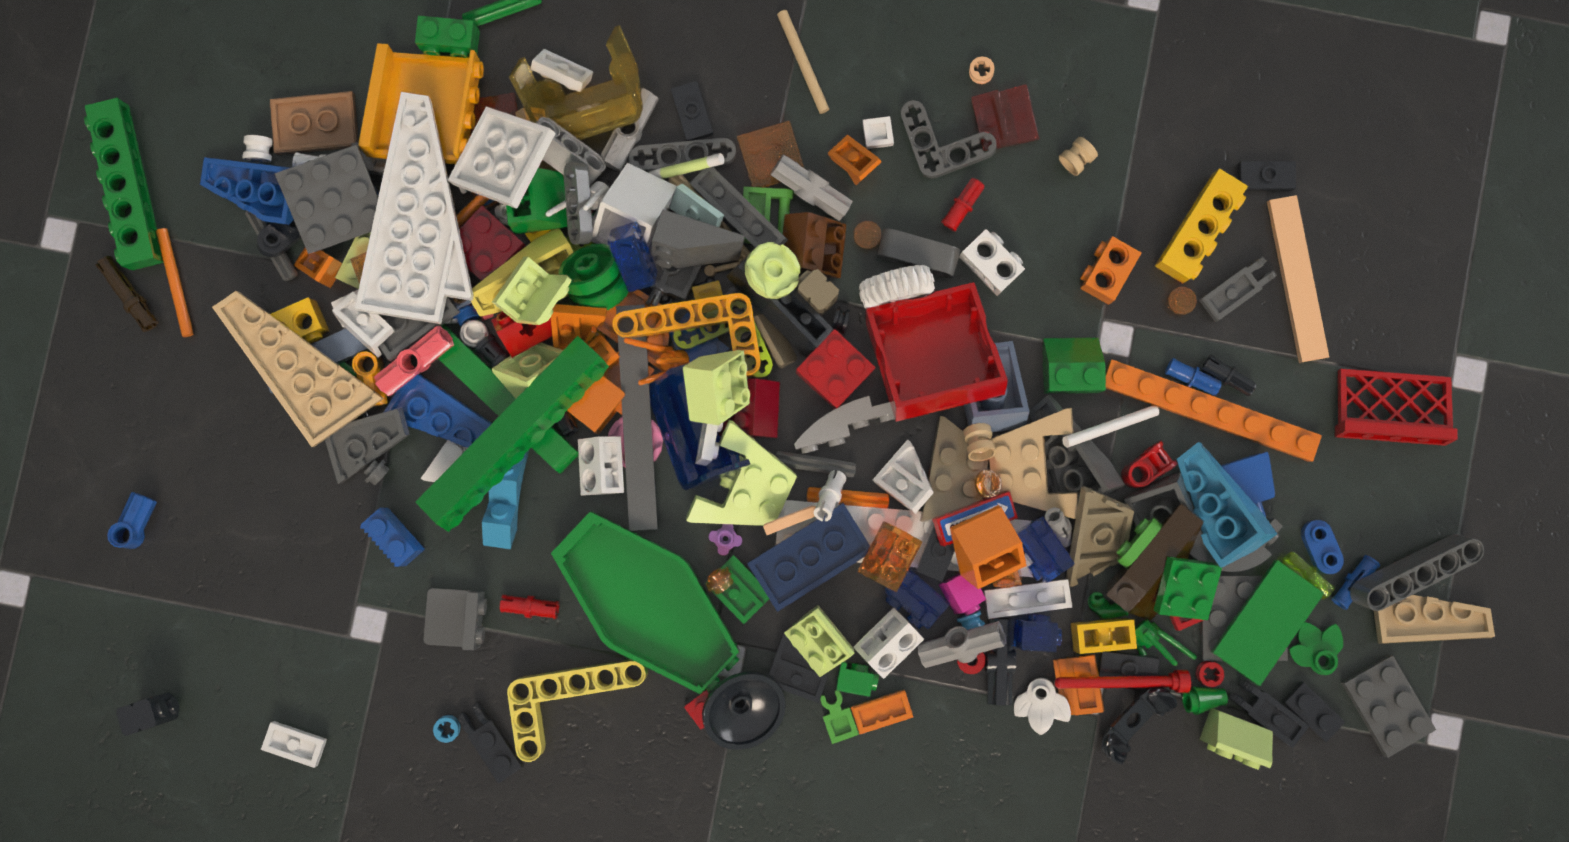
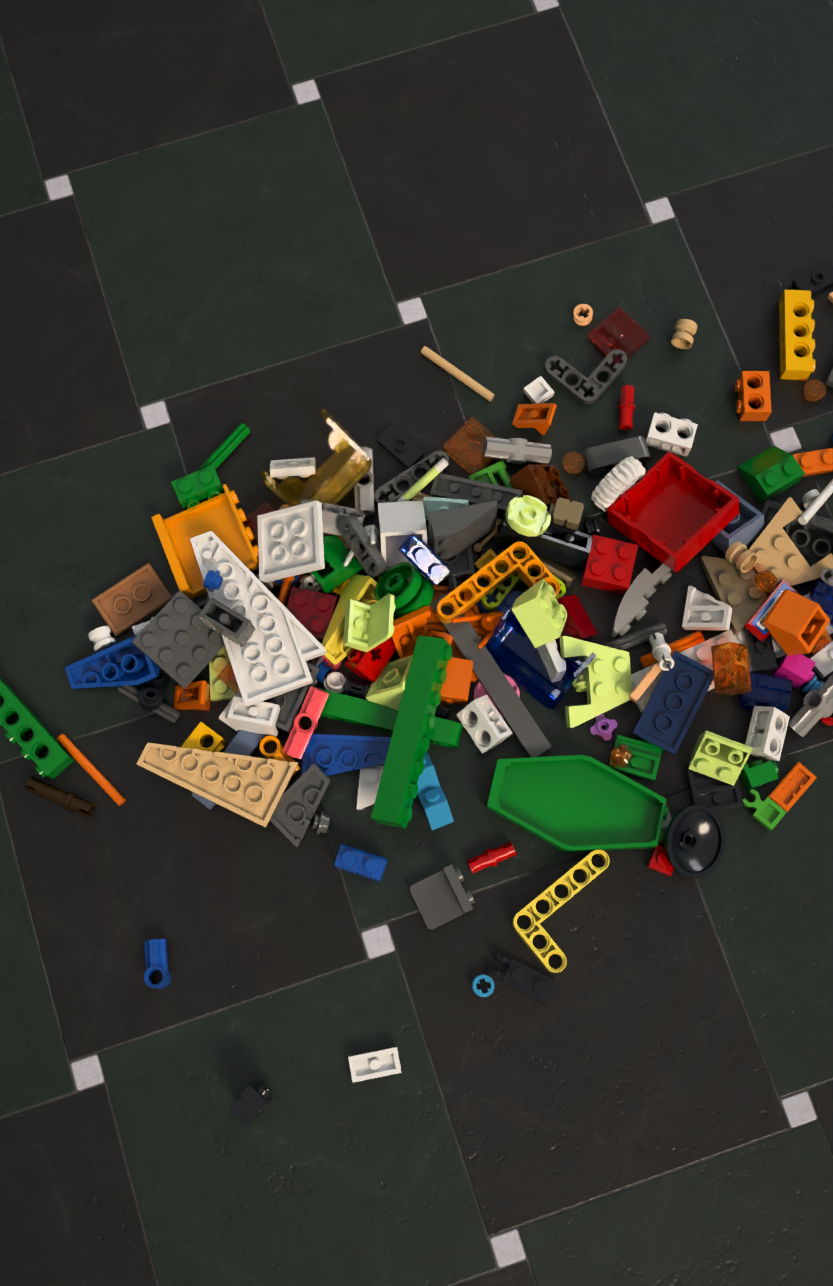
camera: 25 degrees left, 10 degrees down
none -> dark grey brick [199,597,255,647]
none -> blue plate [203,570,223,592]
none -> white plate [802,489,820,509]

